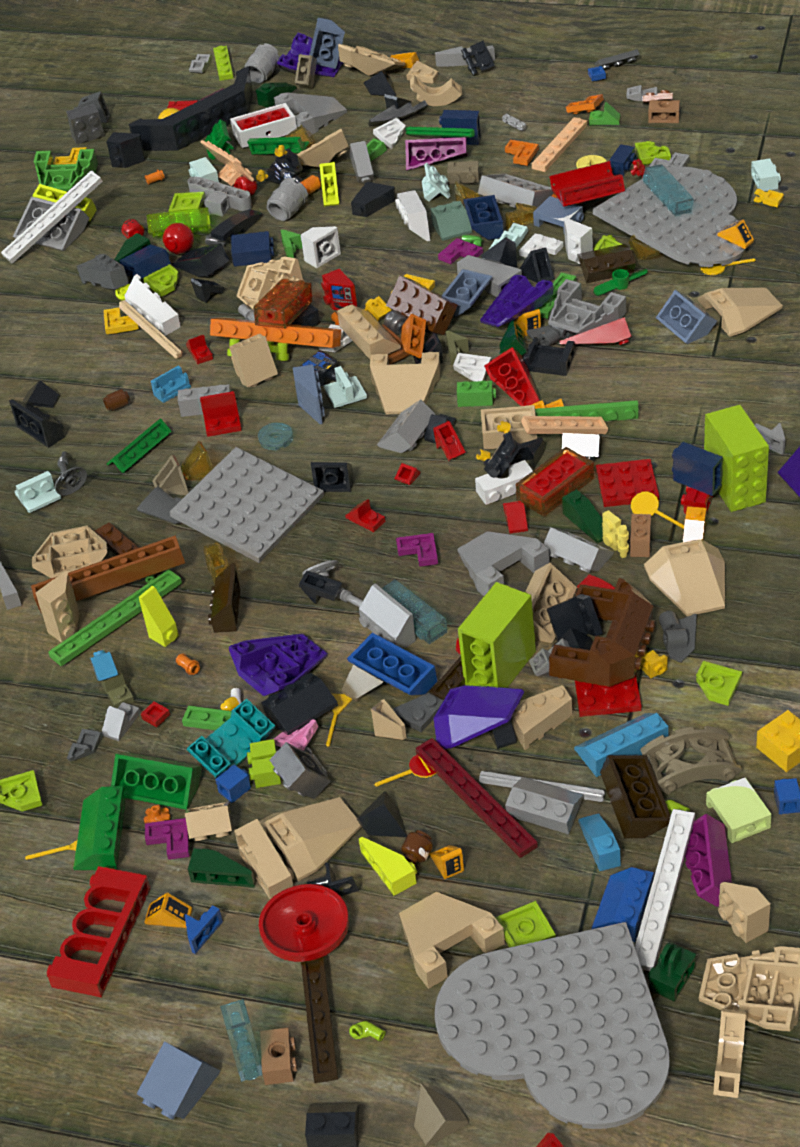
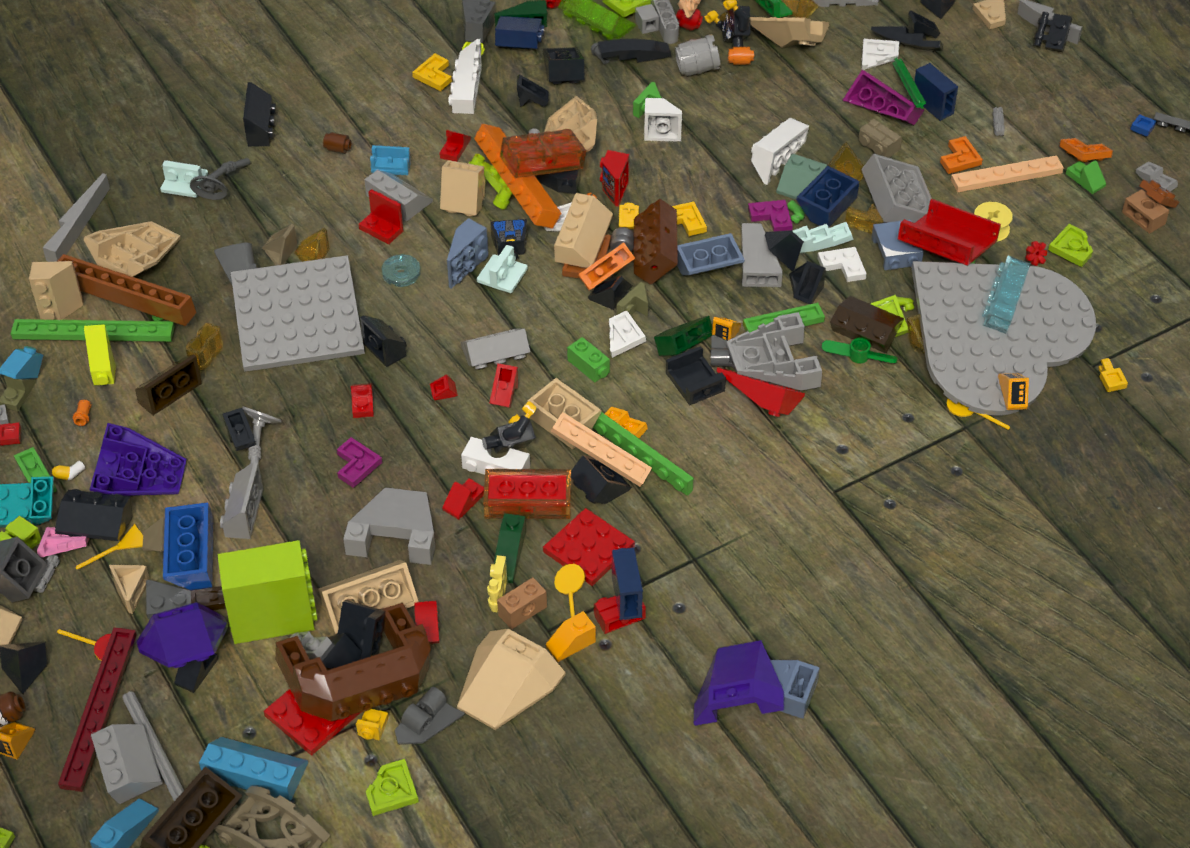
camera: 40 degrees right, 5 degrees up
black slope [22,380,60,408] -> none
reddish brown plate [94,522,138,556] -> none
green panel [106,418,172,473] -> none
tan axle [119,300,183,359] -> none
lime plate [143,265,179,297] -> none
red brick [163,223,194,255] -> none
dark blue brick [231,231,274,267] -> none
neon yellow slope [319,162,339,207] -> none
light grey slope [350,141,374,184] -> none
black slope [351,182,396,217] -> none
bright green slope [366,138,387,162] -> none
tan wedge [370,352,441,414] -> none
clear light blue brick [382,580,447,644] -> none
tan arch [410,75,462,106] -> none
light aqua bracket [422,163,450,202] -> none
black slope [424,414,456,444] -> none
dark purple wedge [480,275,554,327] -> none
red wedge [484,347,540,406] -> none
black slope [510,437,544,468] -> none
tan wedge [511,685,573,750] -> none
light grey slope [544,527,614,573] -> none
white slope [564,218,593,264] -> none
dark blue brick [609,144,637,176] -> none
light grey plate [649,152,690,172] -> none
sand blue slope [656,290,717,344] -> none
tan wedge [698,288,783,337] -> none
lime brick [704,405,769,512] -> none
light aqua brick [751,159,781,191] -> none
light grey slope [755,423,785,455] -> none

